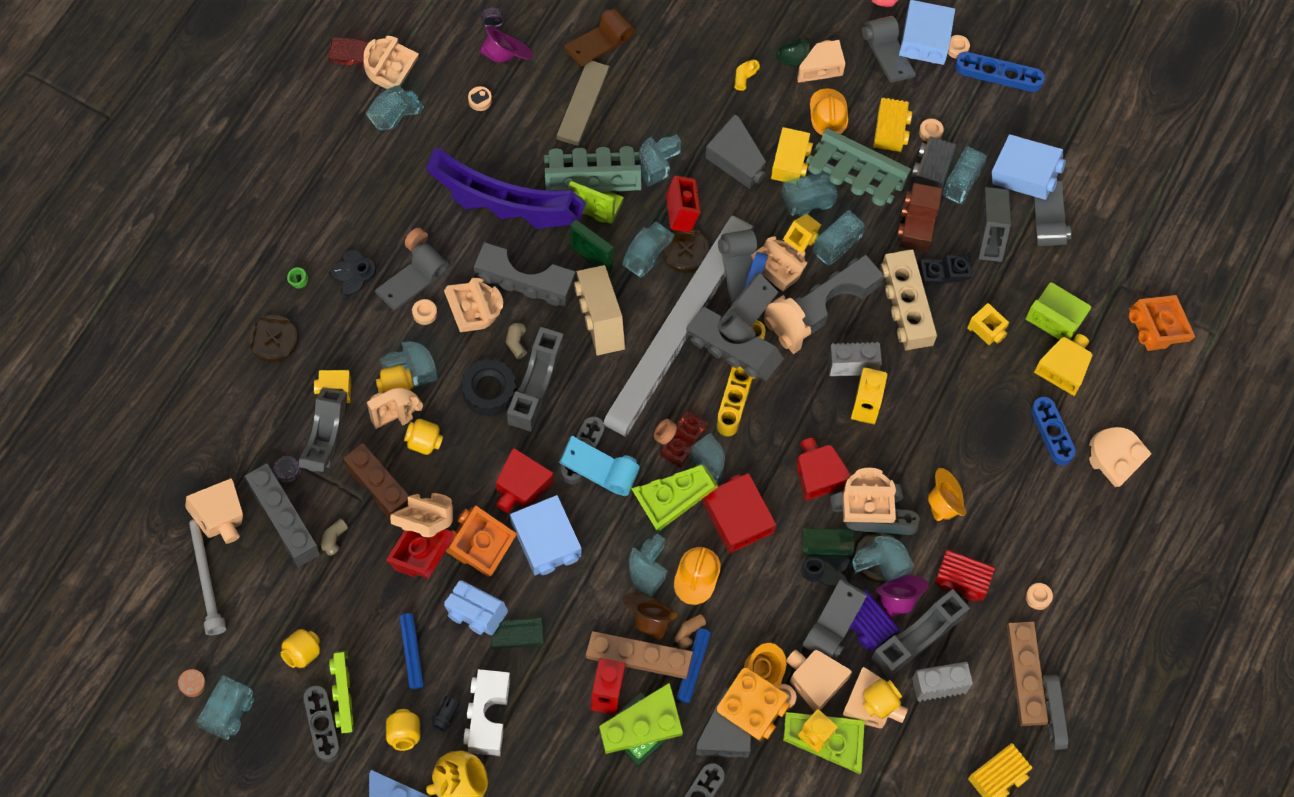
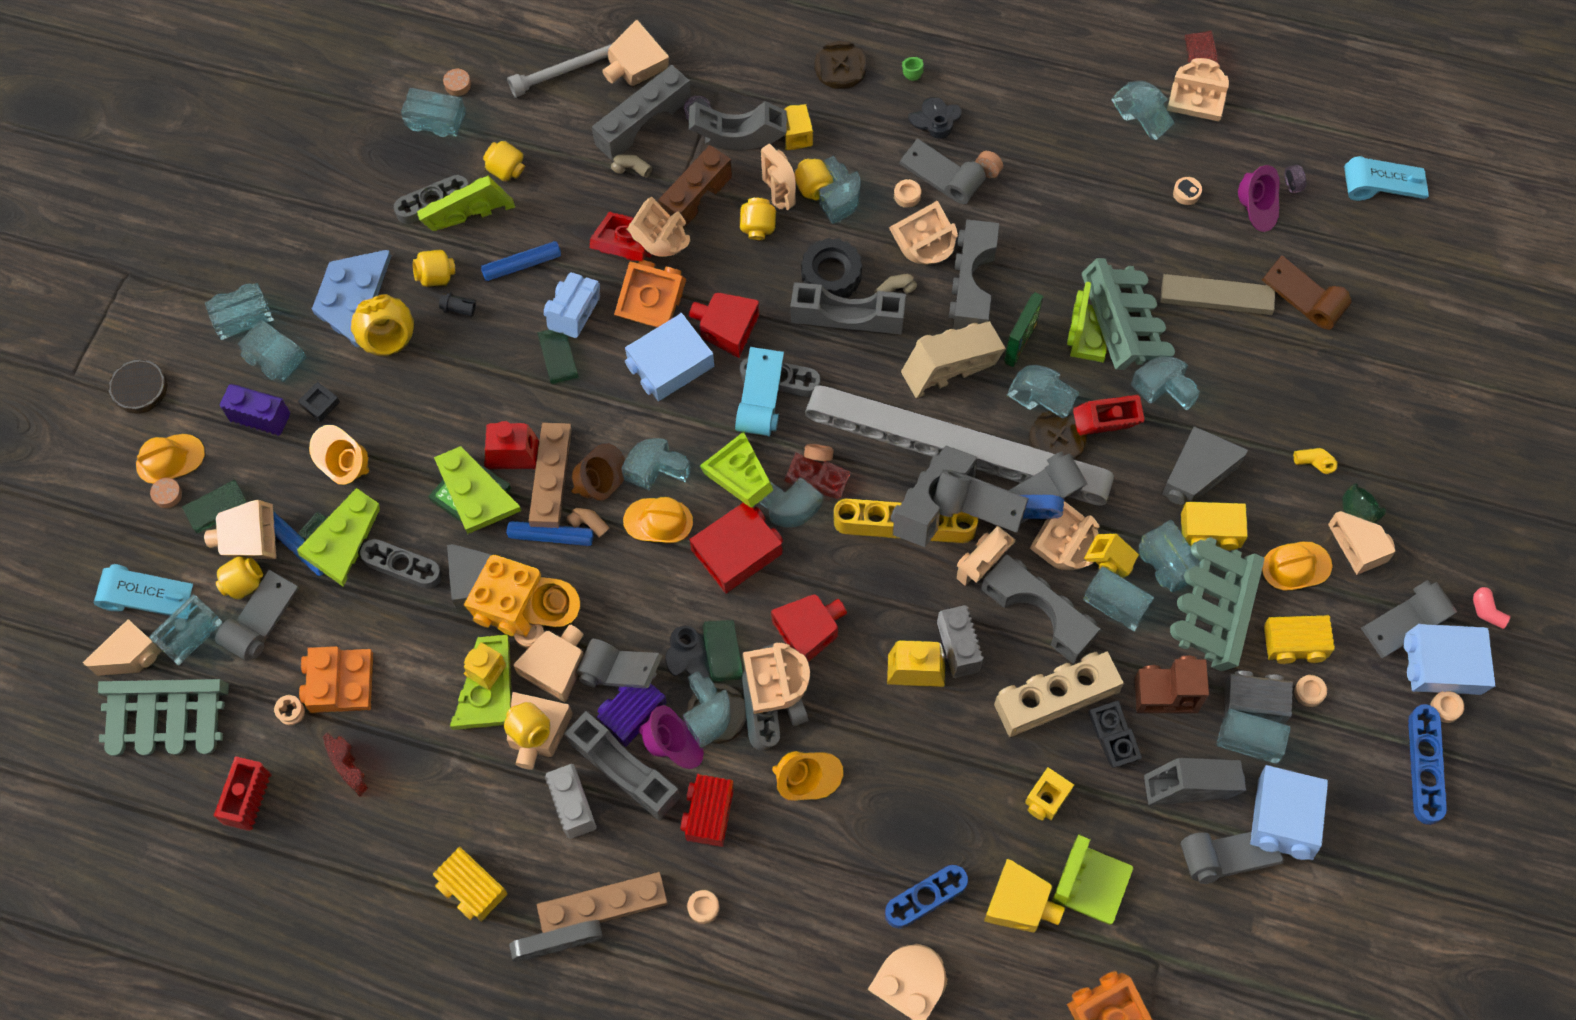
camera: 85 degrees right, 0 degrees up
dark purple arch [426,148,586,229] -> none
white arch [464,669,510,756] -> none

